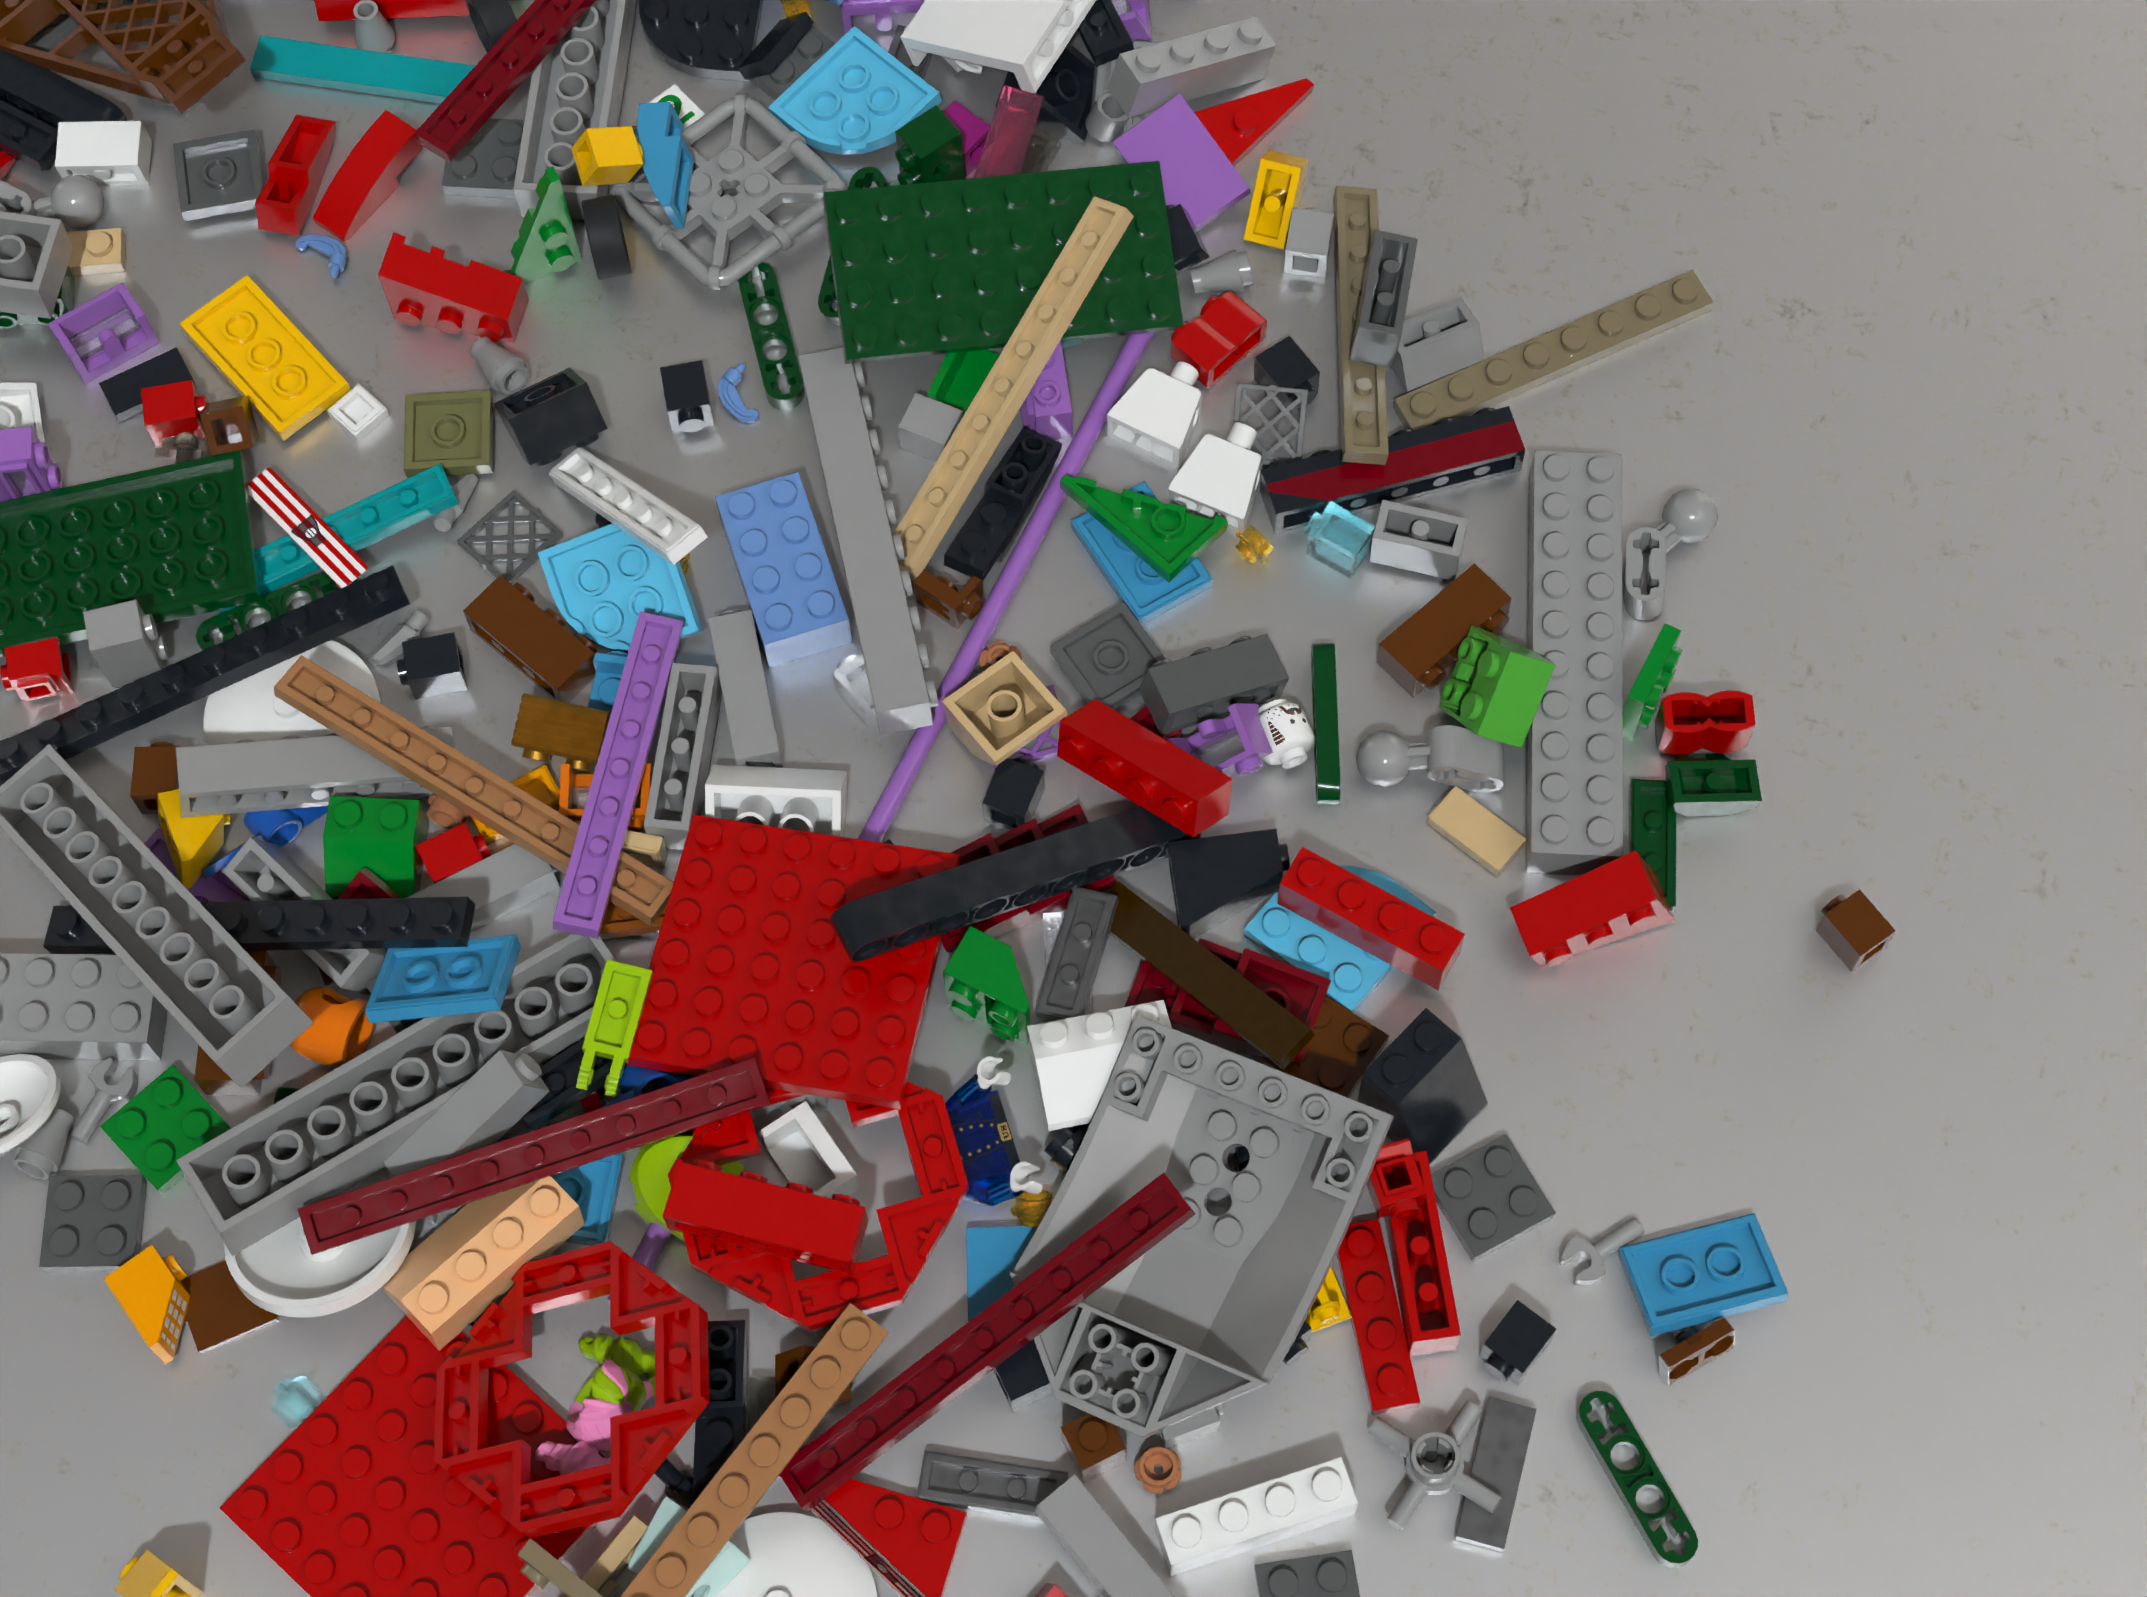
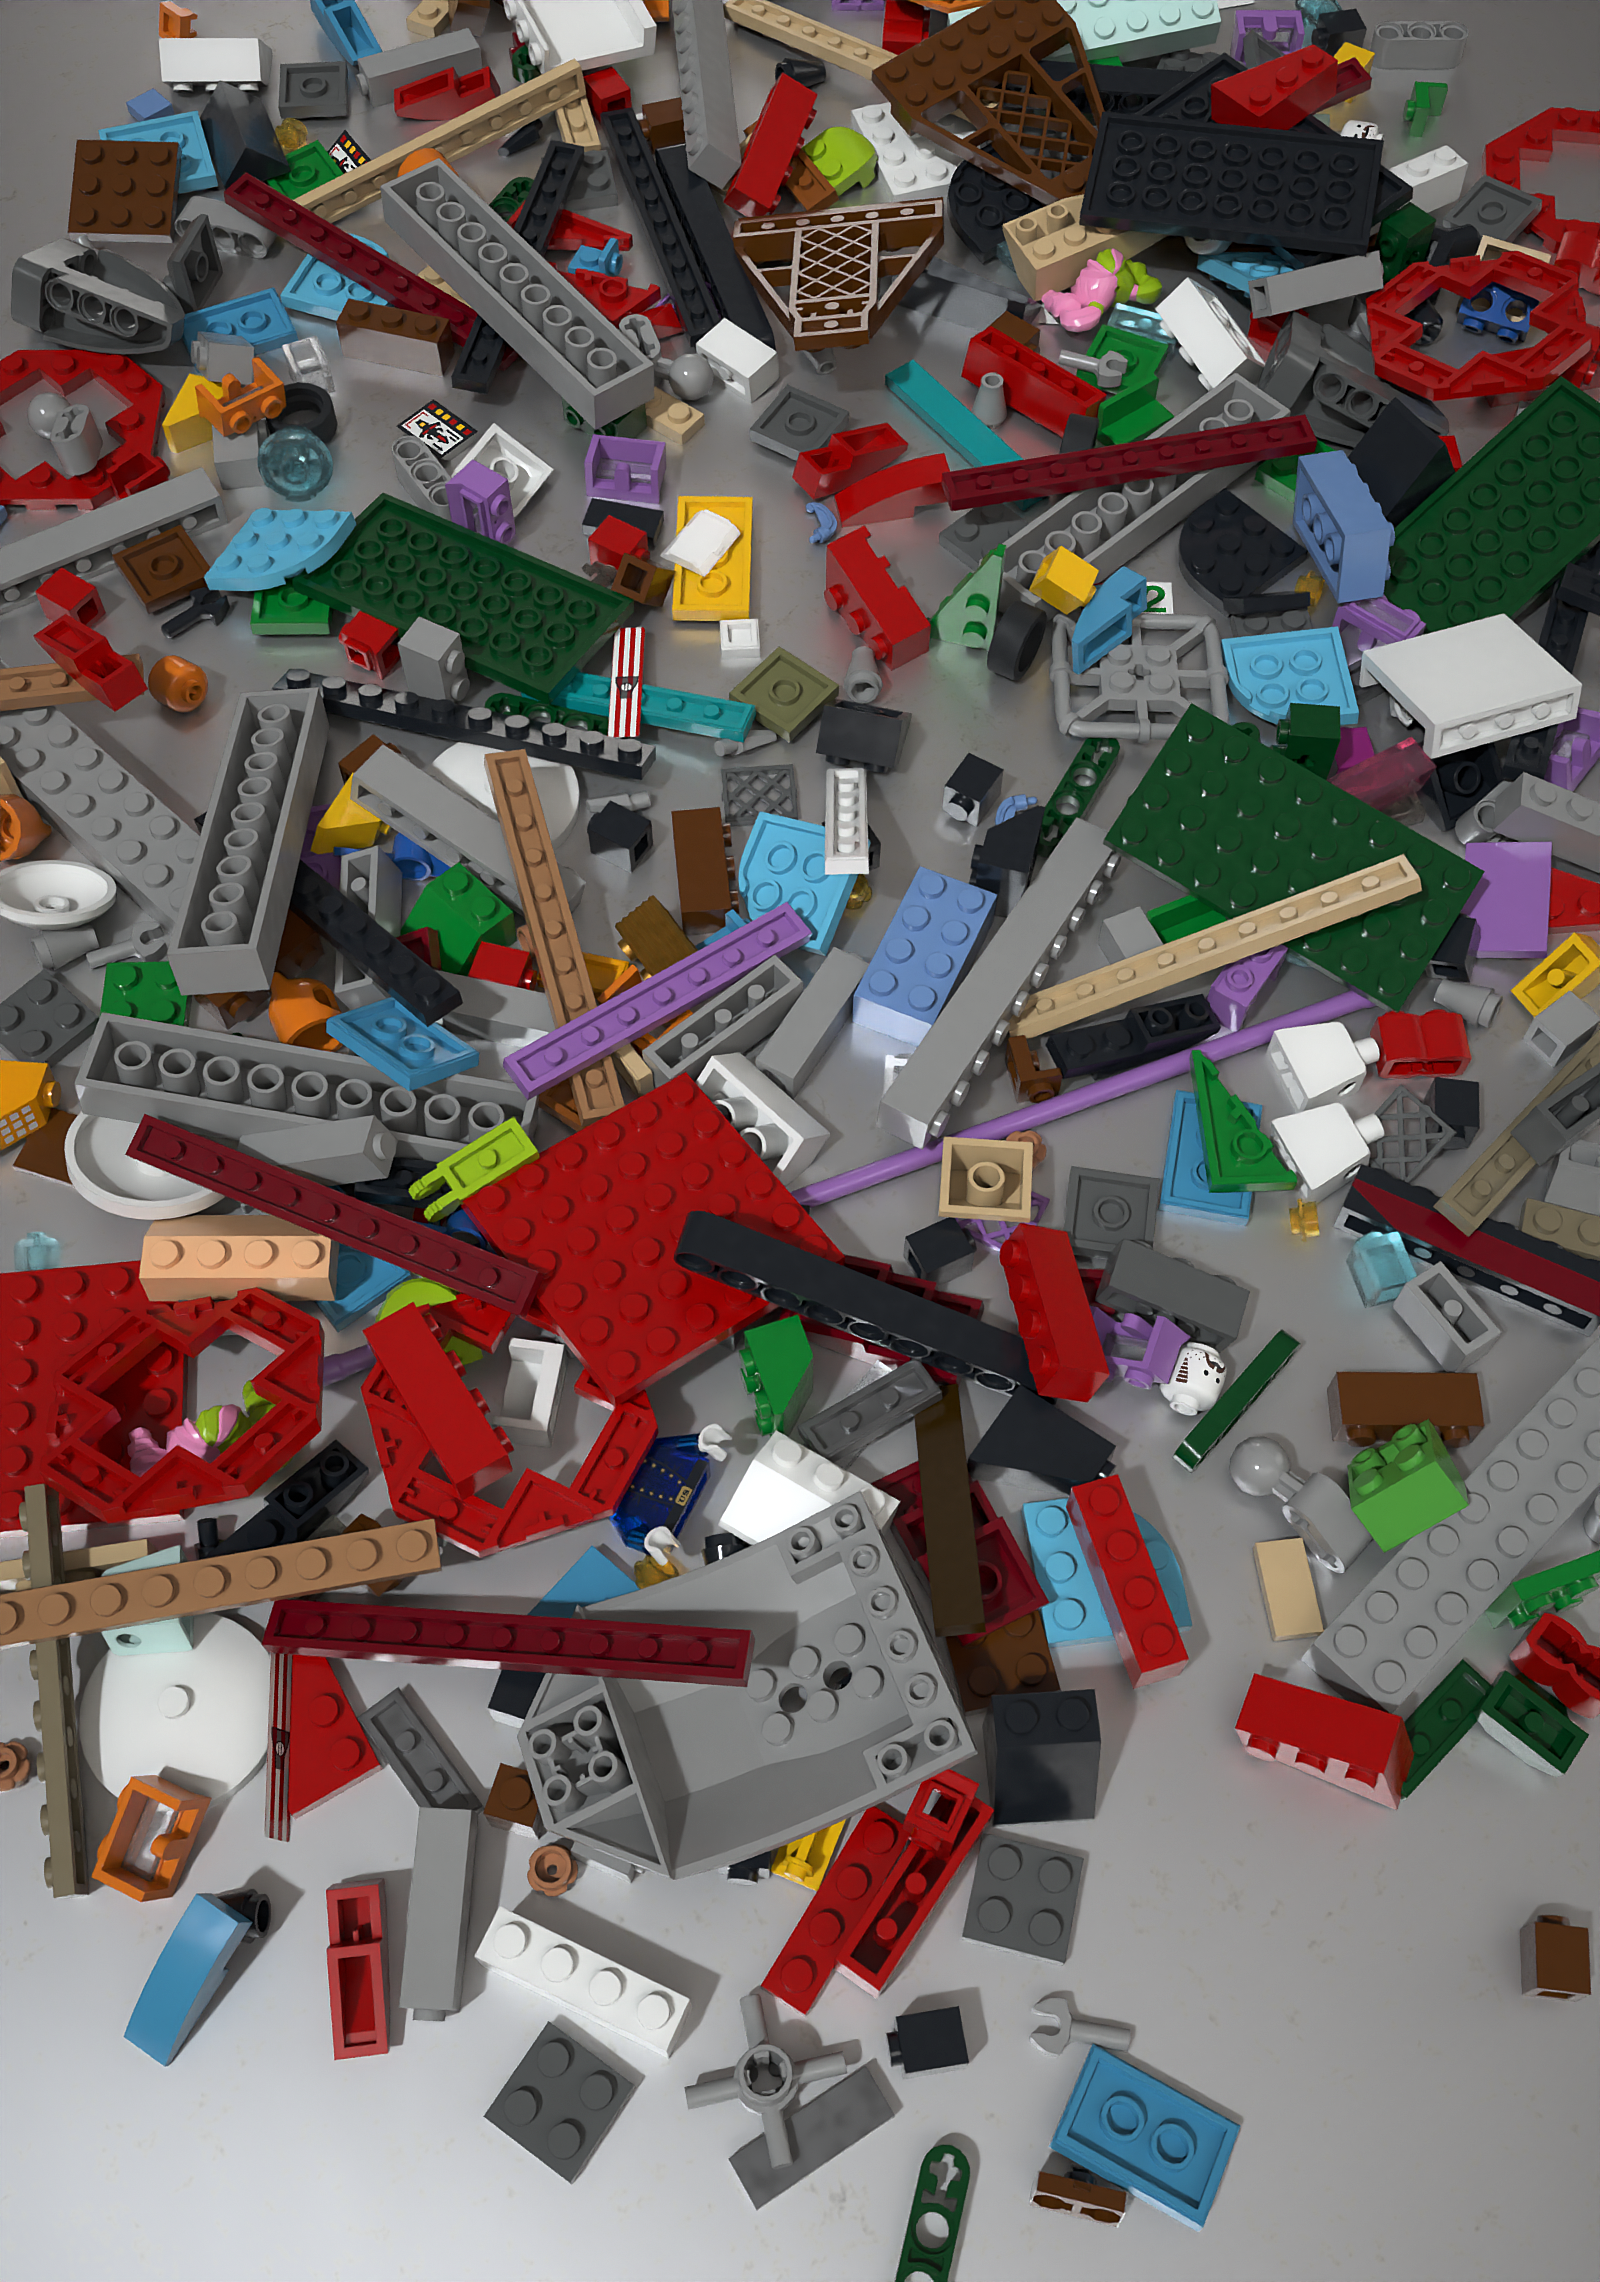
camera: 40 degrees right, 5 degrees down
none -> white piece [660,509,741,577]
none -> black slope [969,805,1045,918]

